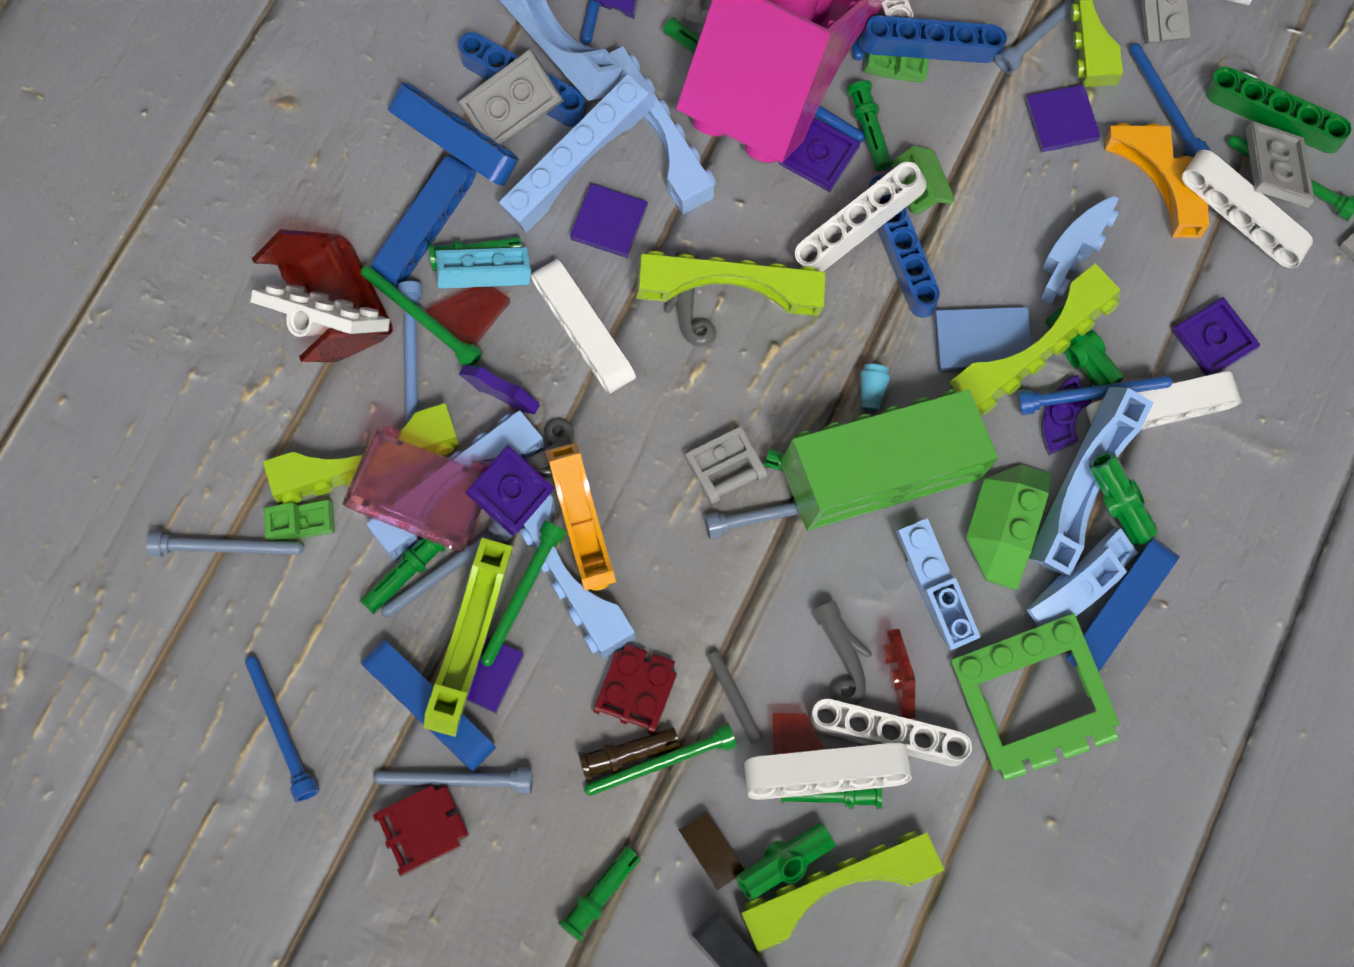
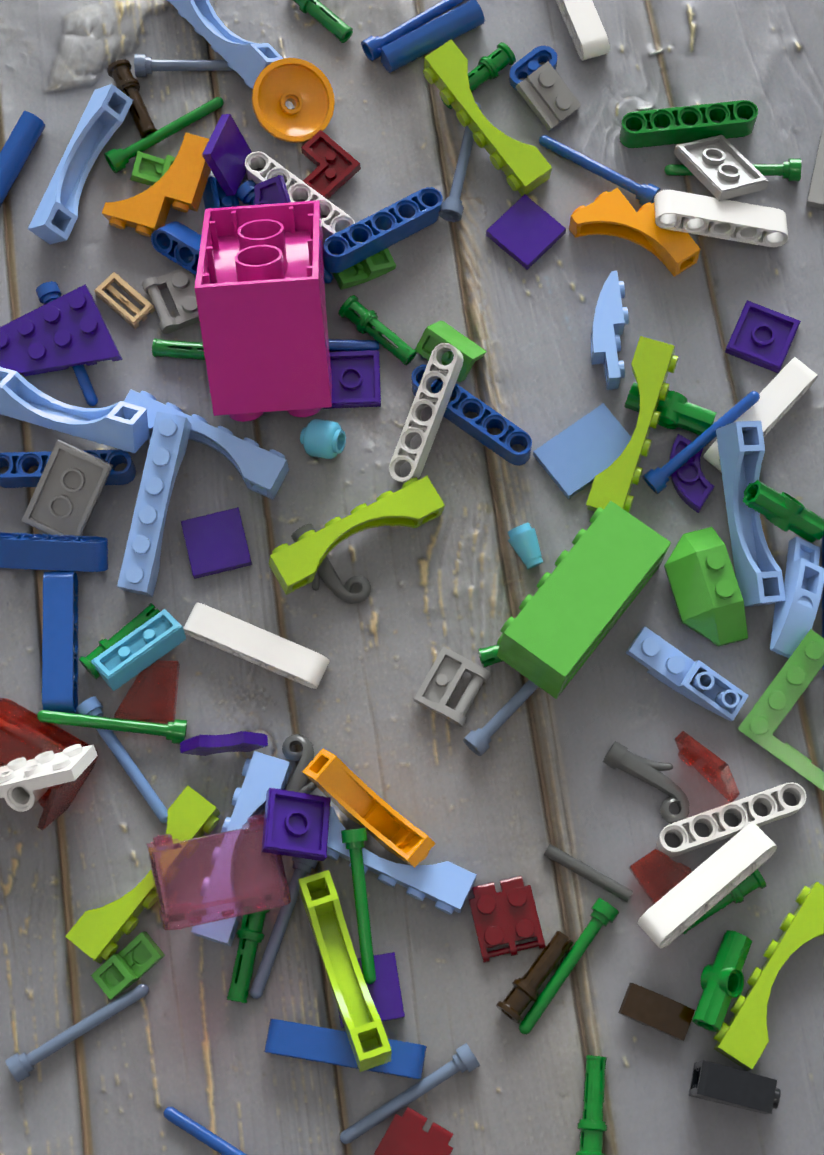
camera: 30 degrees left, 0 degrees up
none -> medium azure head [300,419,346,459]

